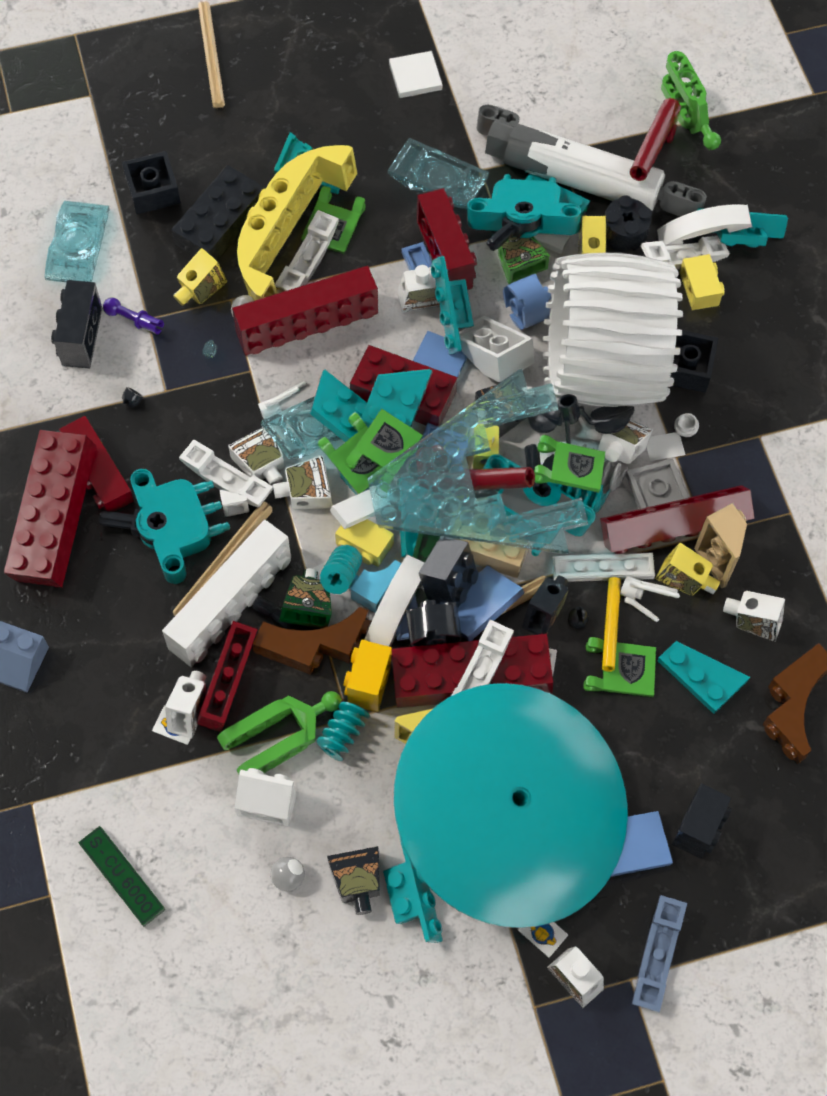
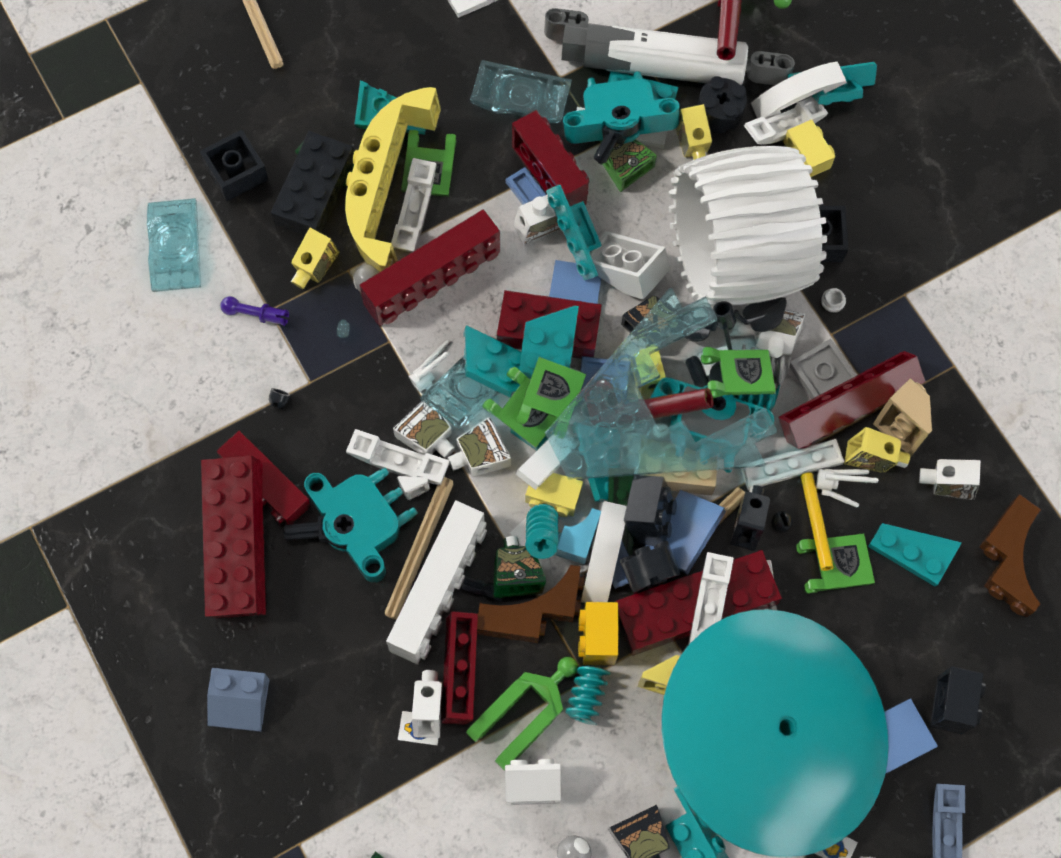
camera: 15 degrees left, 5 degrees up
black brick [51,280,103,369] -> none
medium blue brick [503,274,551,330] -> none
white sticker [646,432,686,461] -> none

